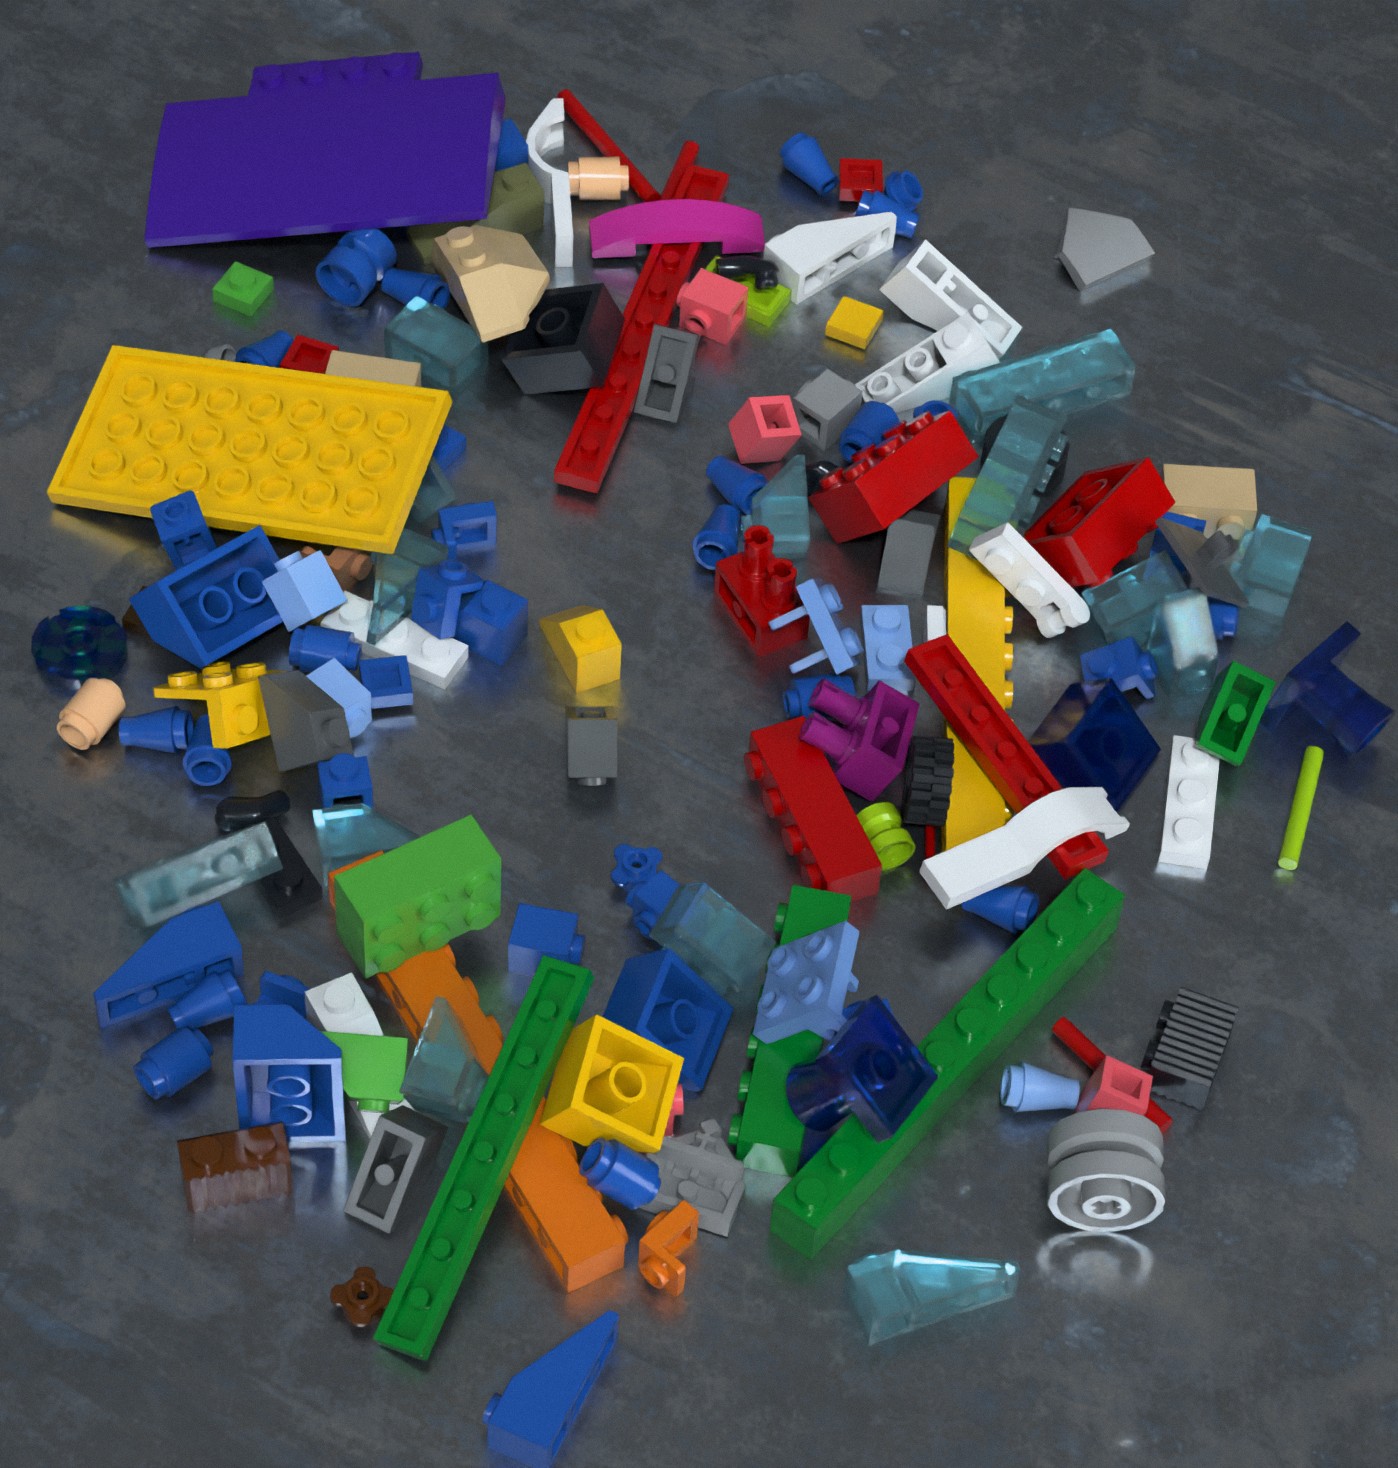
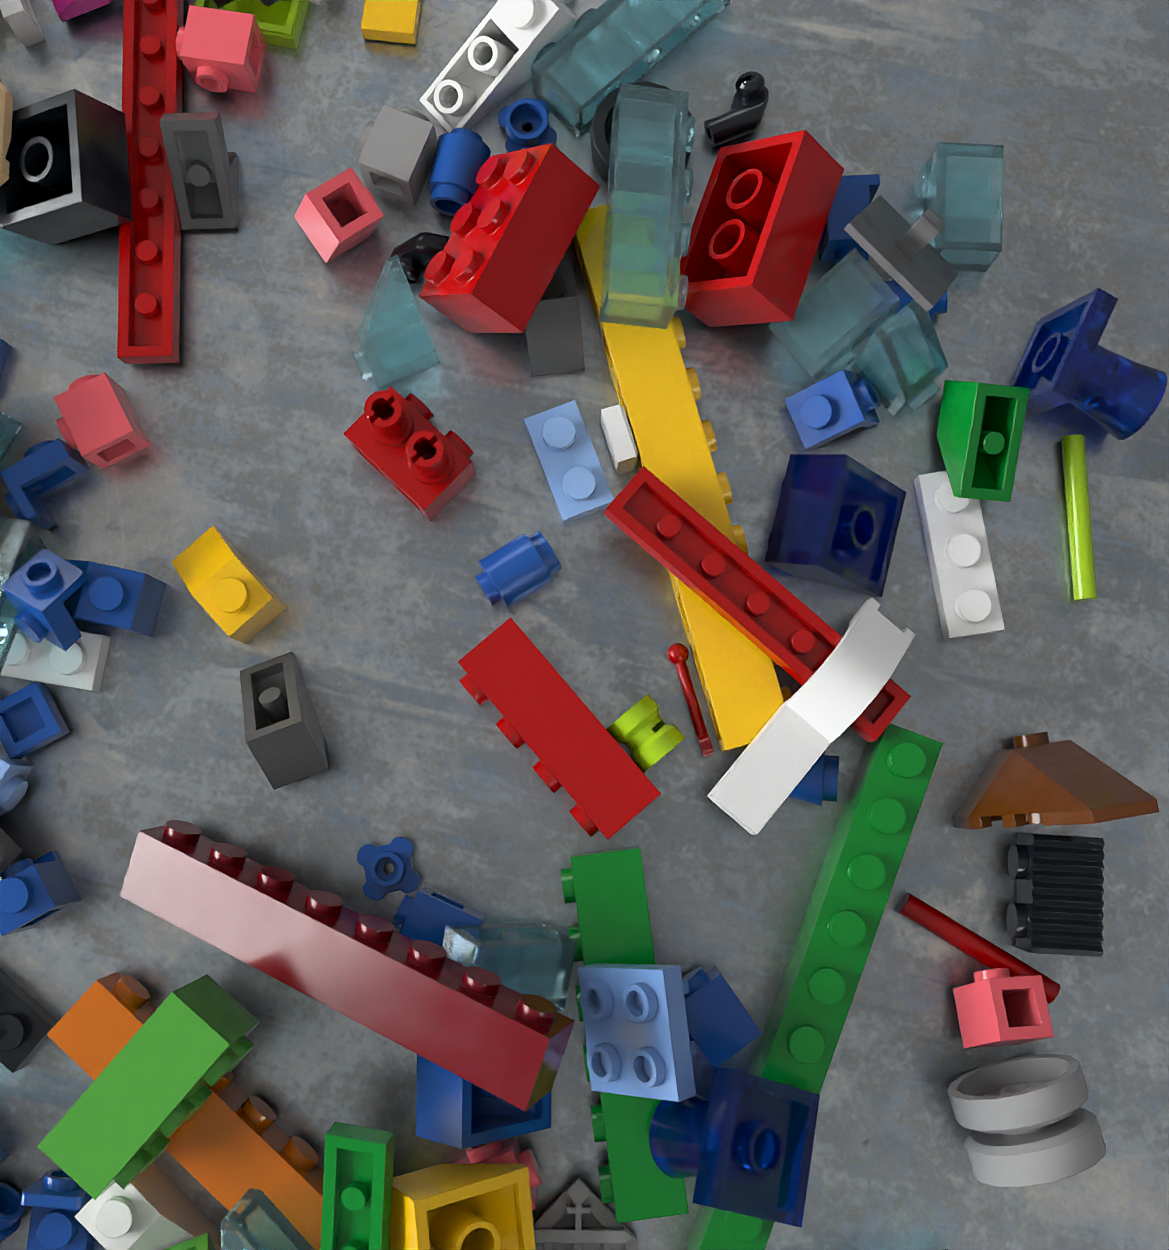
camera: 15 degrees left, 30 degrees up
clear light blue slope [313,803,420,887] -> none
blue brick [508,903,586,977] -> none
blue cone [692,504,740,570] -> none
blue cone [706,456,771,515] -> none
medium blue plate [768,578,864,675] -> none
magenta brick [799,678,920,802] -> none
black tyre [902,735,954,827] -> none
white plate [969,522,1090,638] -> none
light blue cone [1000,1061,1080,1112] -> none
tan brick [1160,464,1257,540] -> none
none -> coral brick [53,372,151,469]
none -> dark red brick [120,820,575,1111]
none -> black arm [704,71,769,147]
none -> reddish brown wedge [952,731,1159,829]

